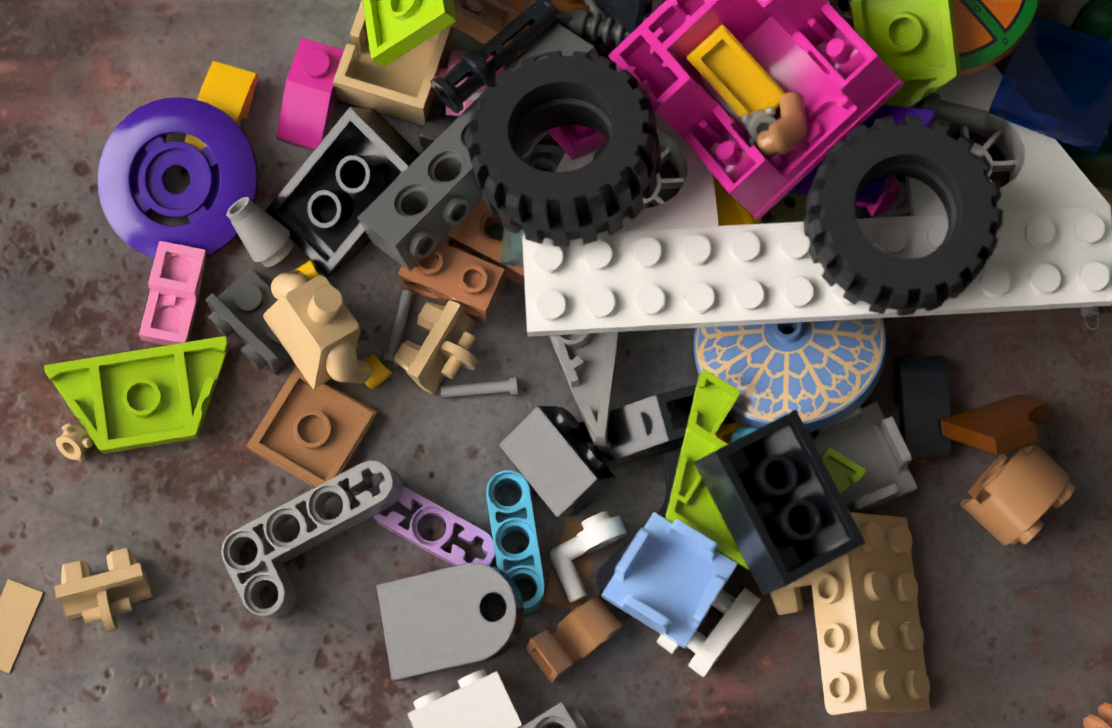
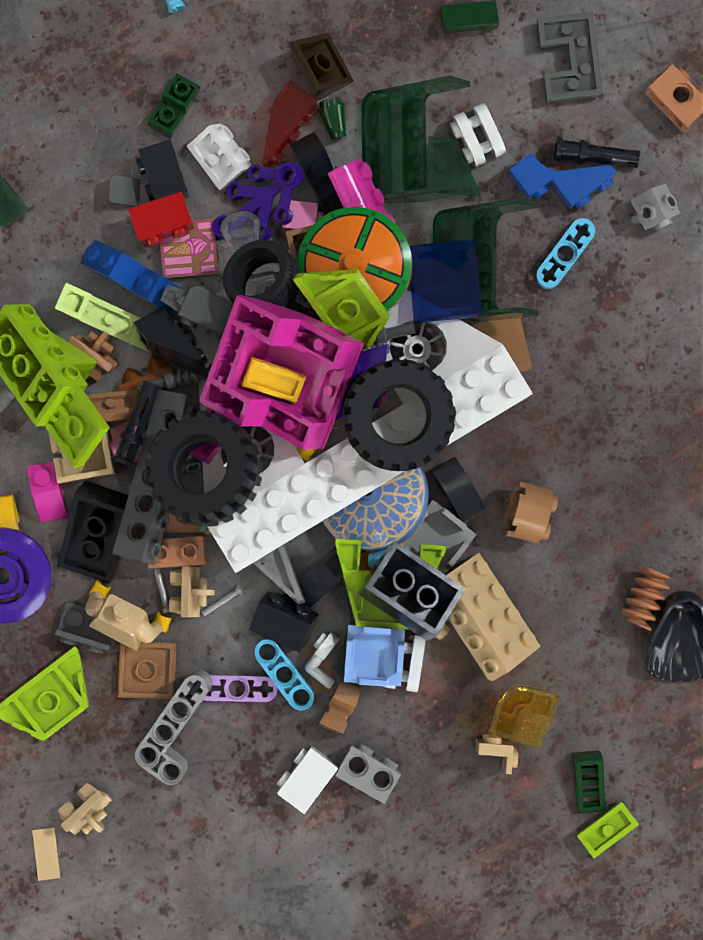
camera: 25 degrees left, 10 degrees up
tan piece [56,423,93,462] -> none
bright pink slope [139,241,206,345] -> none
light grey cone [226,197,293,267] -> none
tile [376,563,524,681] -> none
light grey piece [742,106,776,147] -> none
medium nougat arm [757,92,807,157] -> none
reddish brown tile [940,394,1049,456] -> none

